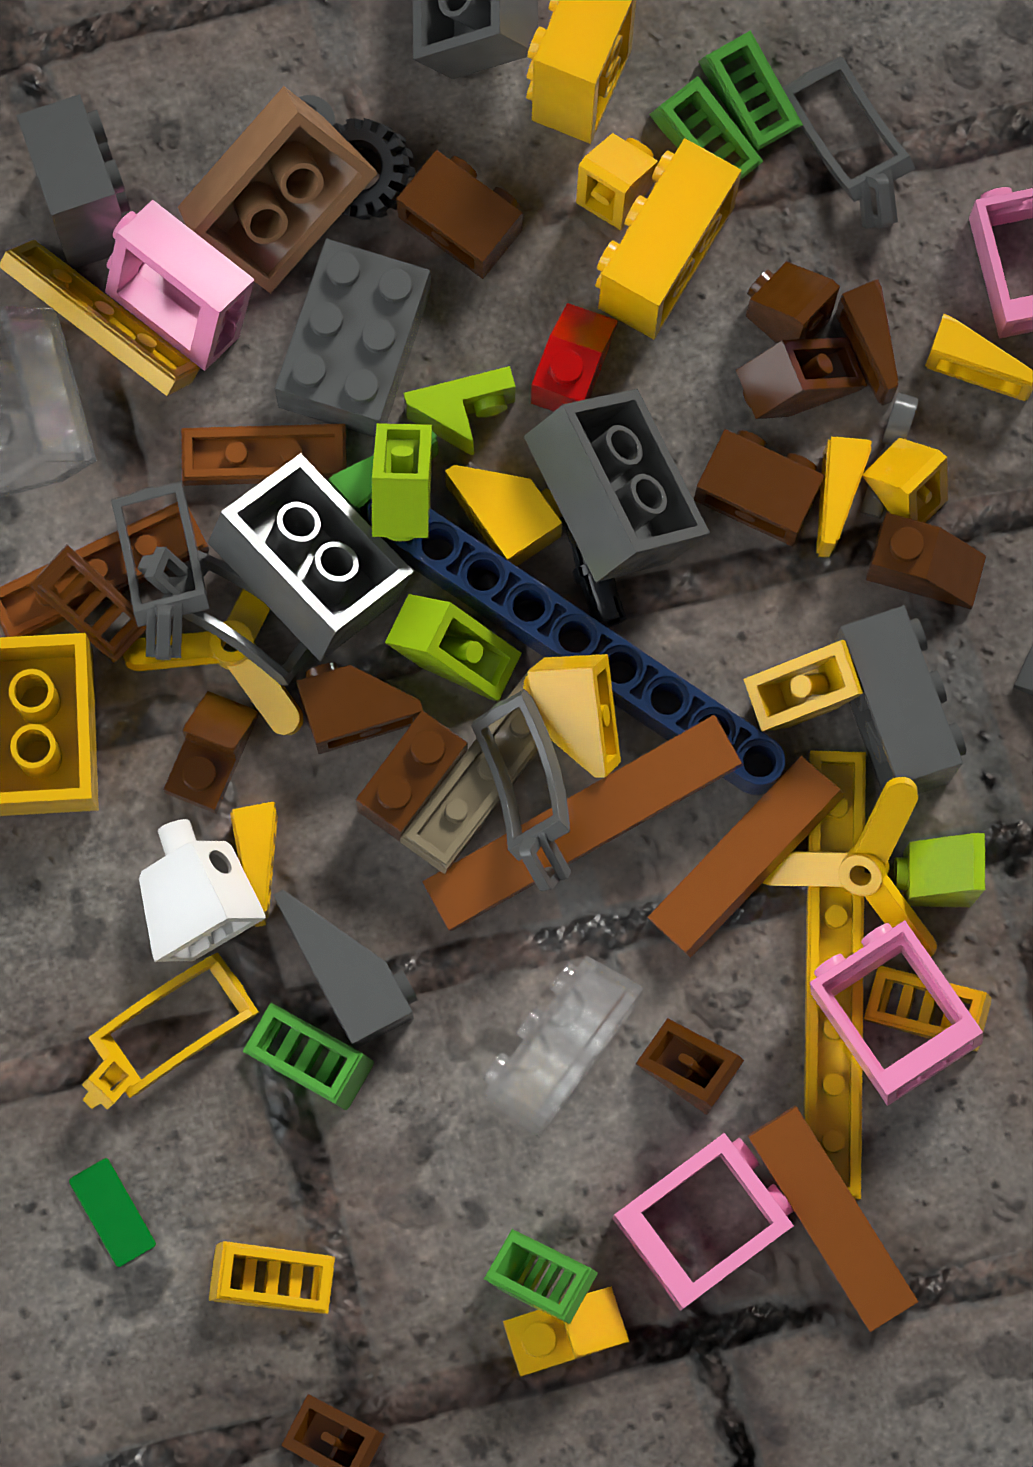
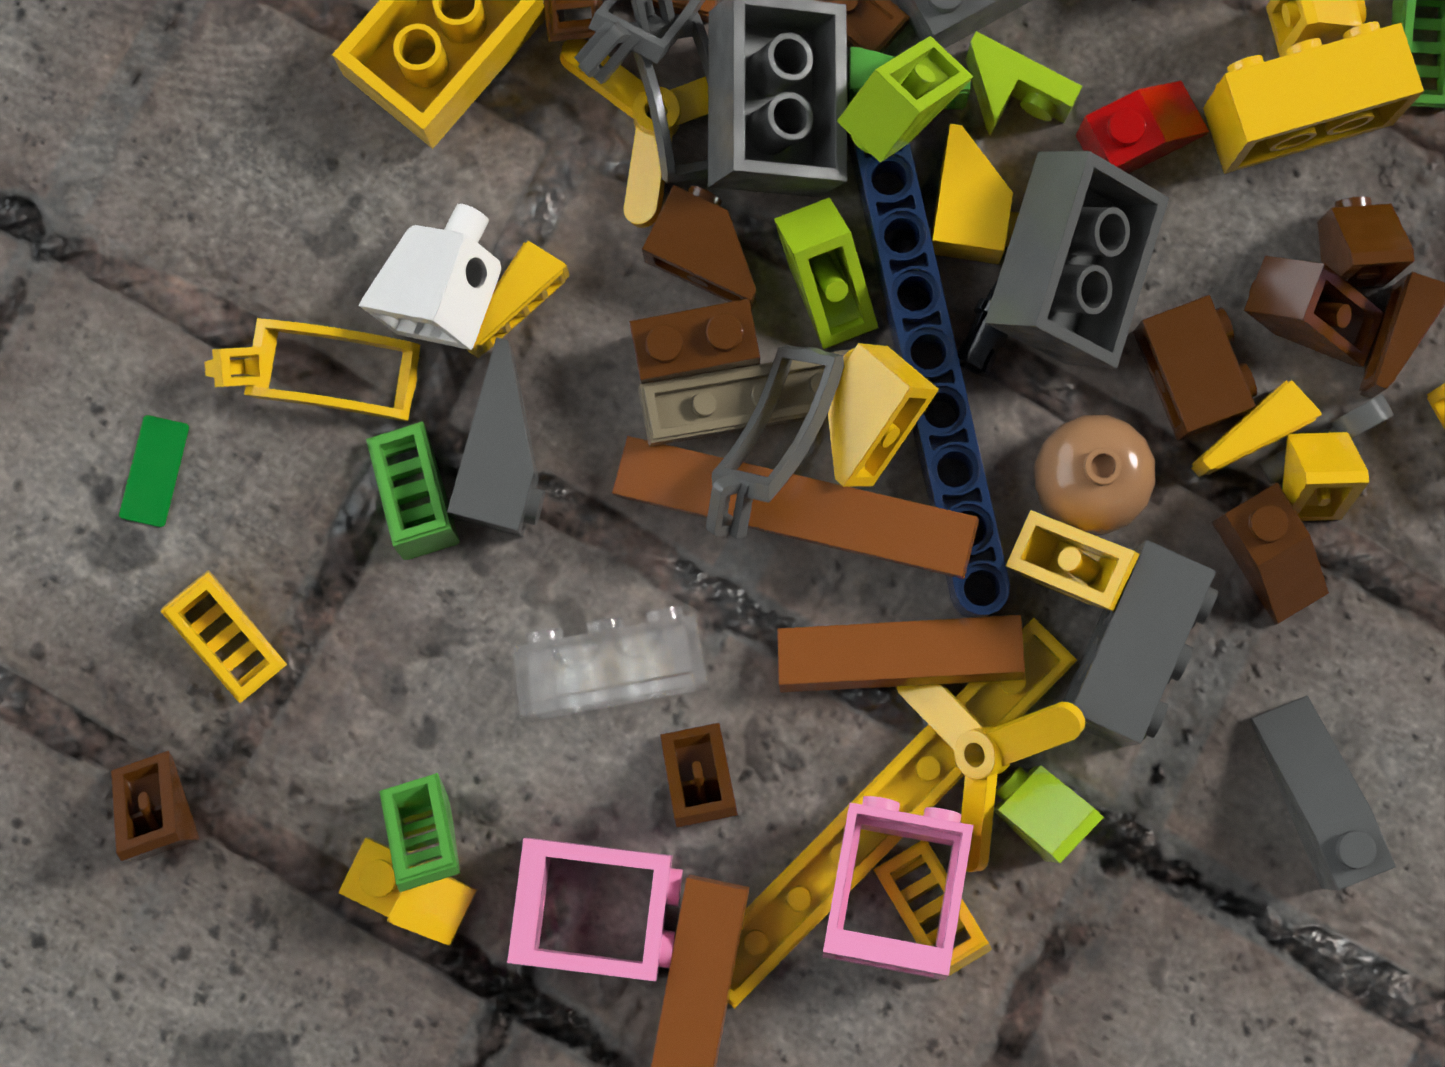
camera: 50 degrees right, 5 degrees up
reddish brown slope [163,691,259,814] -> none
none -> medium nougat cylinder [1033,415,1155,535]

